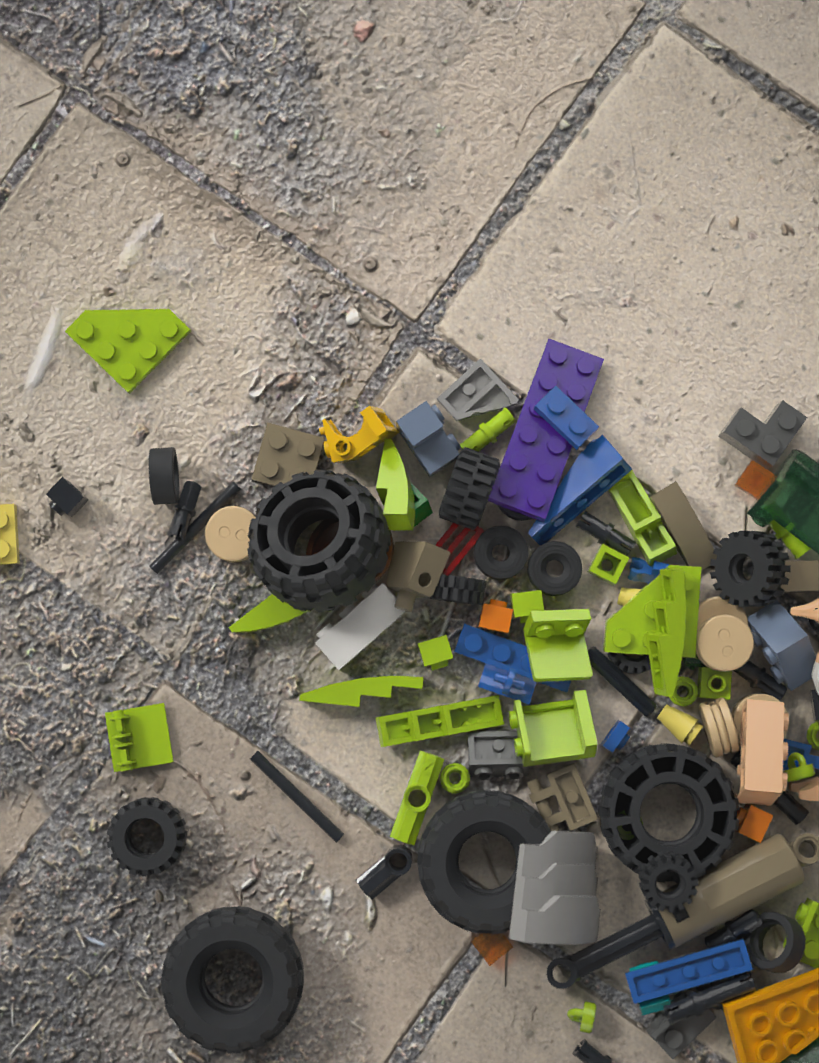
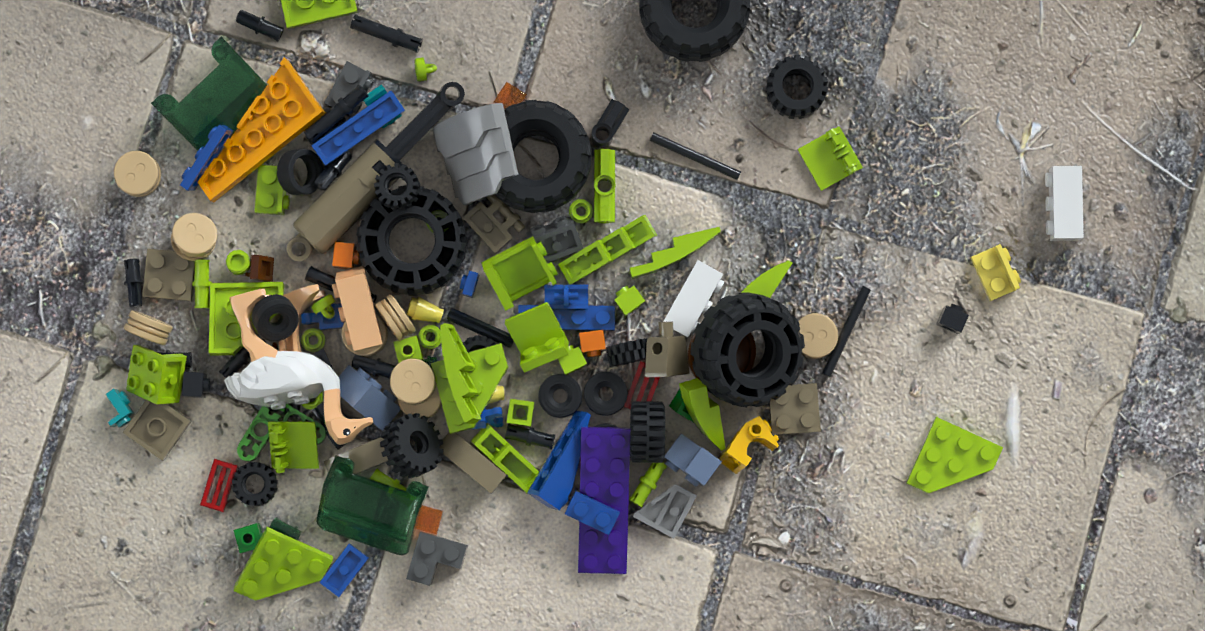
camera: 160 degrees right, 0 degrees up
black tyre [148,447,180,505] -> none
black axle [167,481,201,541] -> none

